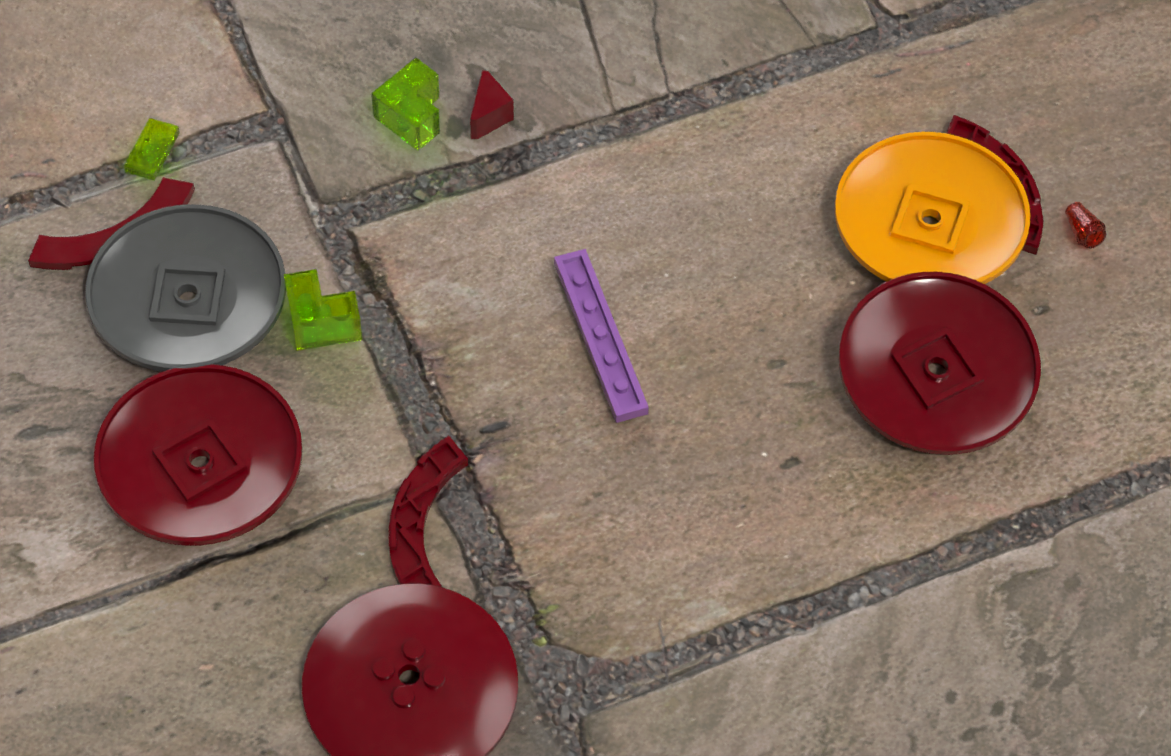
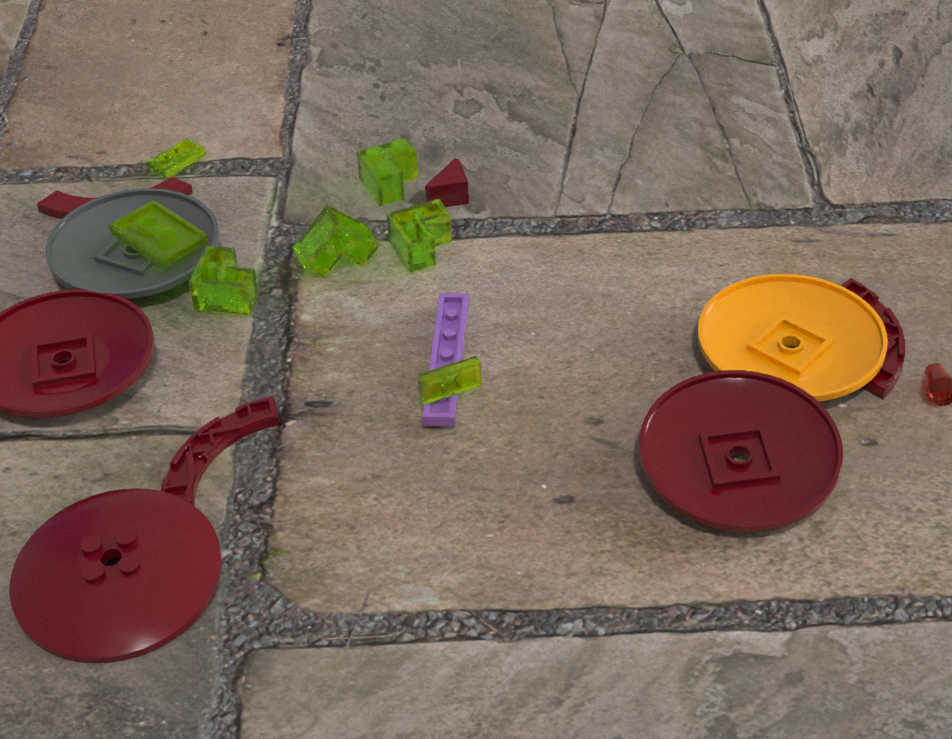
camera: 25 degrees right, 15 degrees down
none -> clear neon green tile [109,200,209,268]
none -> clear neon green brick [292,205,380,277]
none -> clear neon green brick [386,199,451,273]
none -> clear neon green plate [418,355,482,405]

